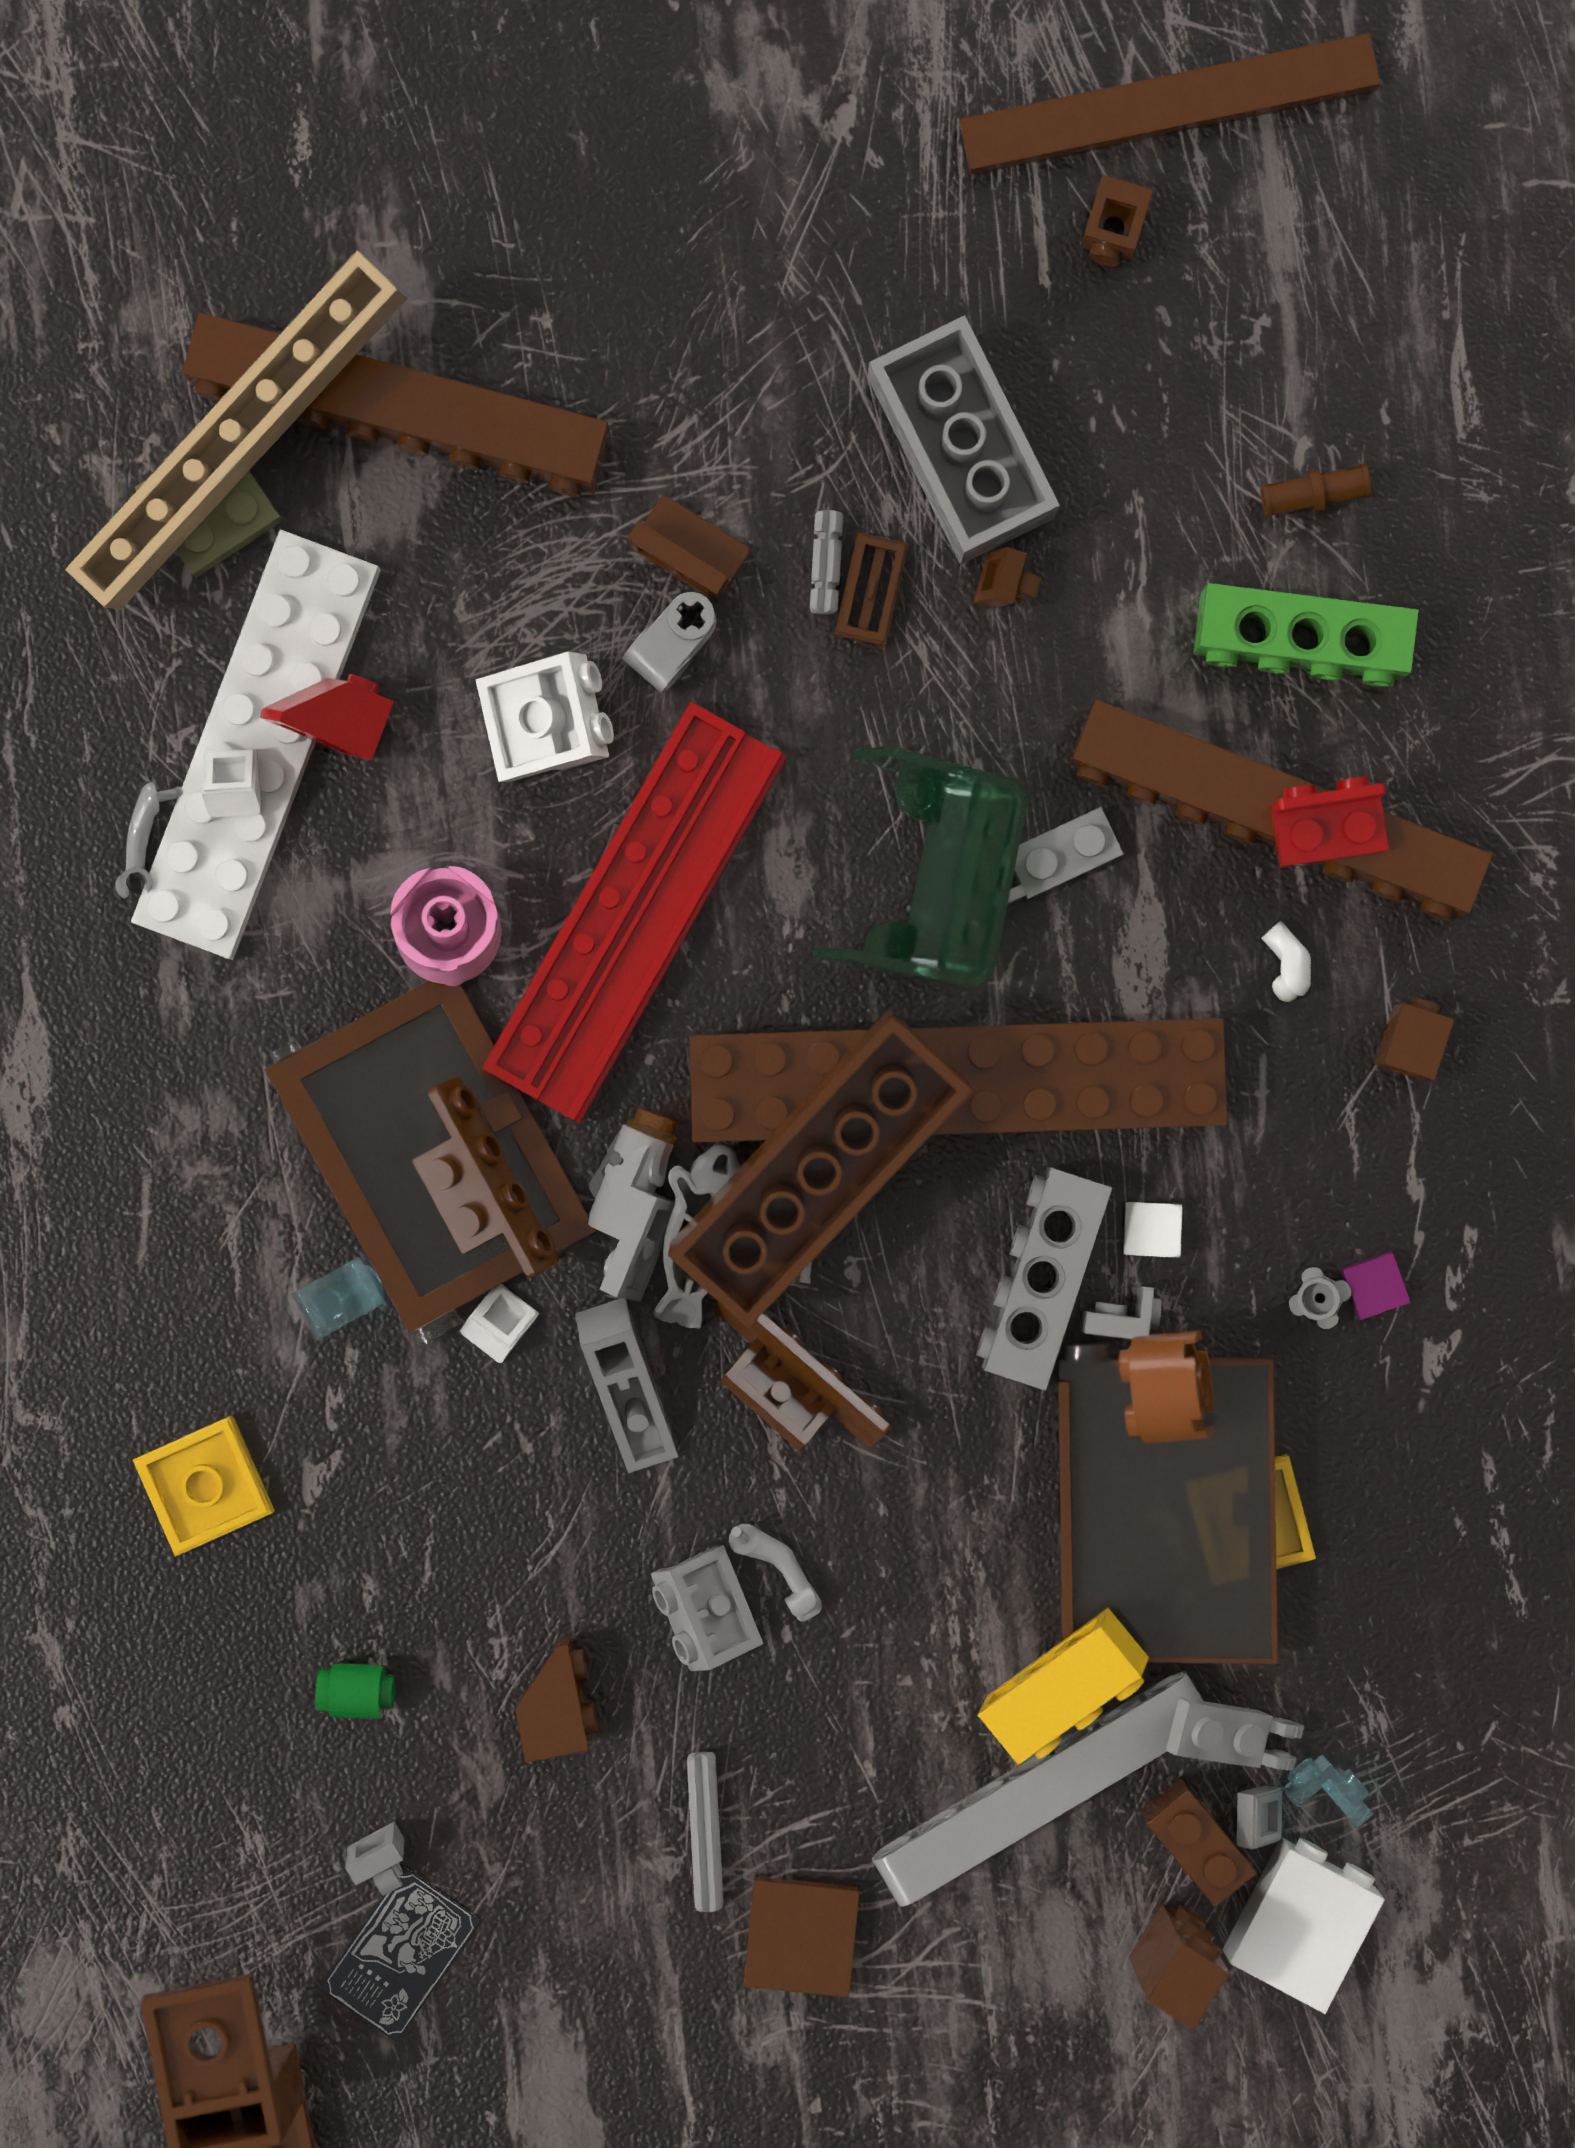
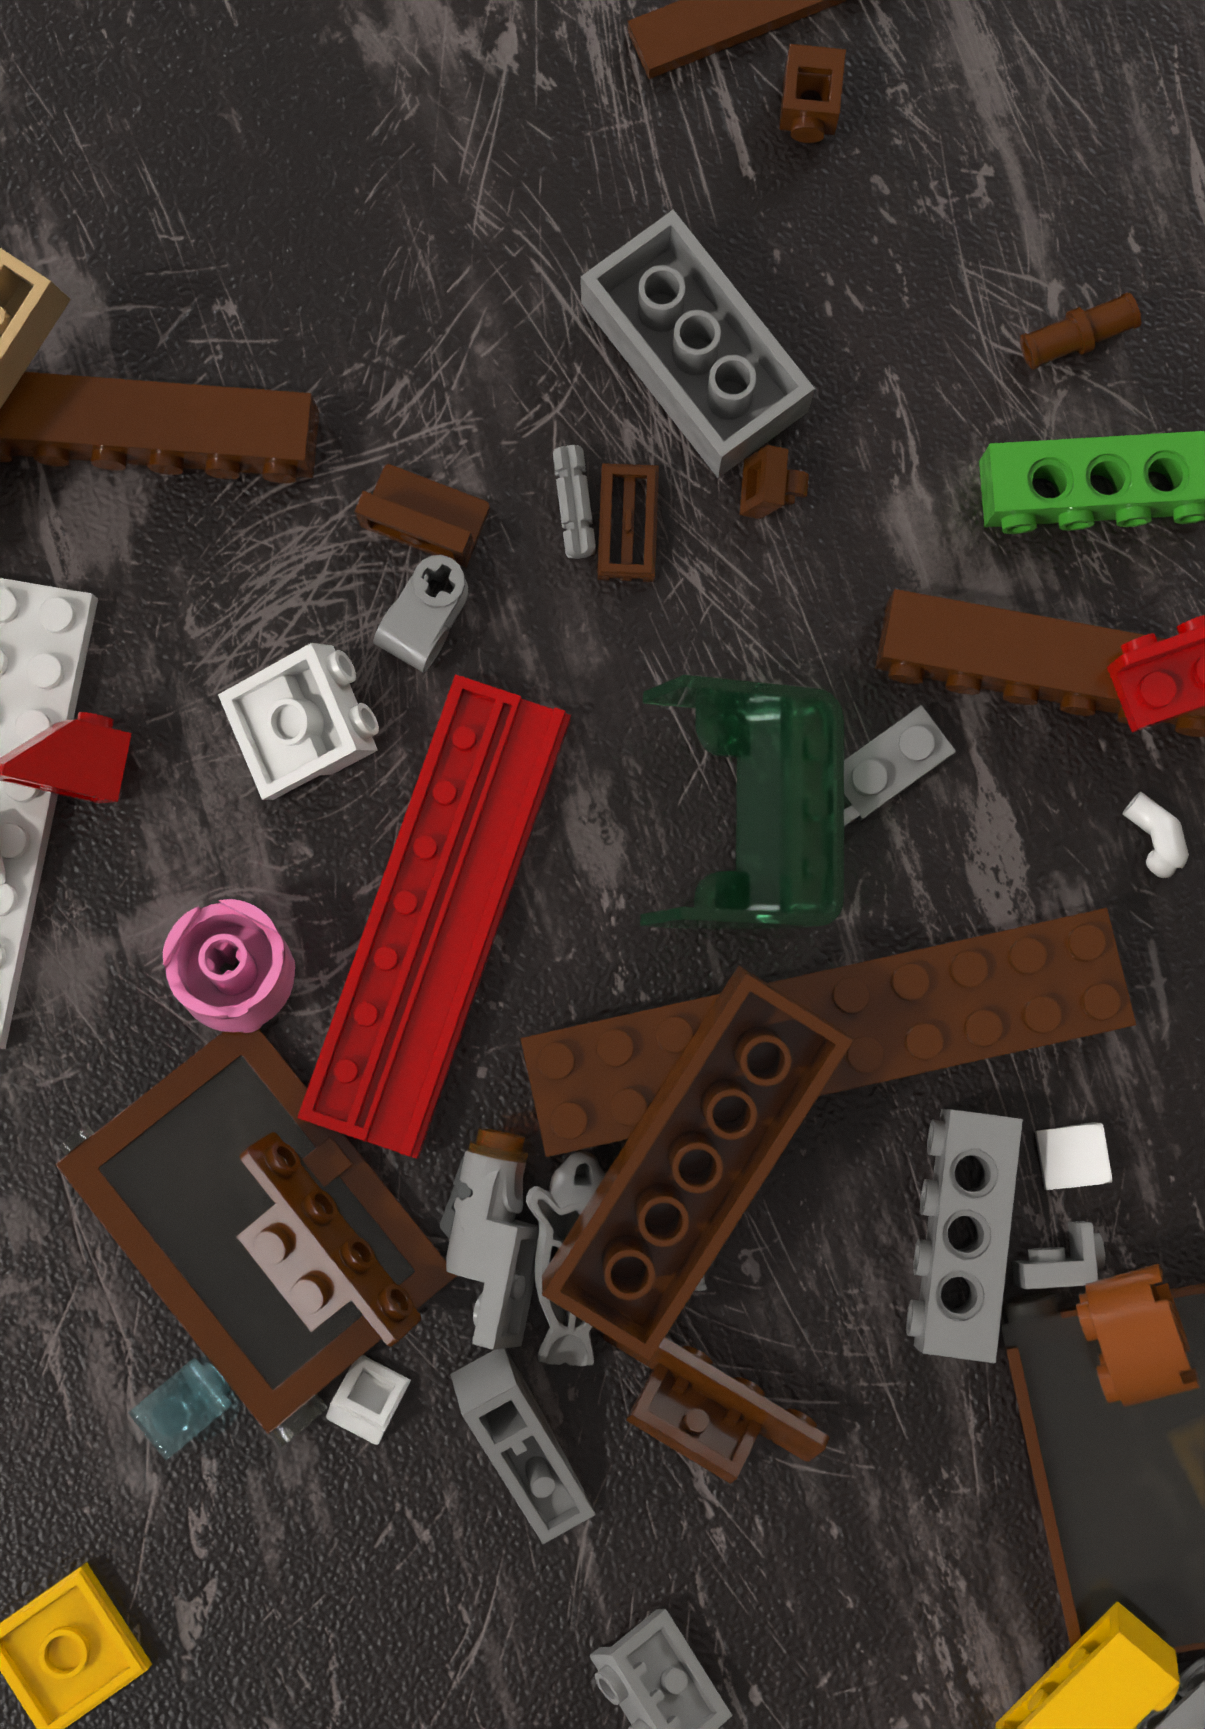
camera: 10 degrees left, 5 degrees down
light grey piece [729,1524,822,1622] -> none

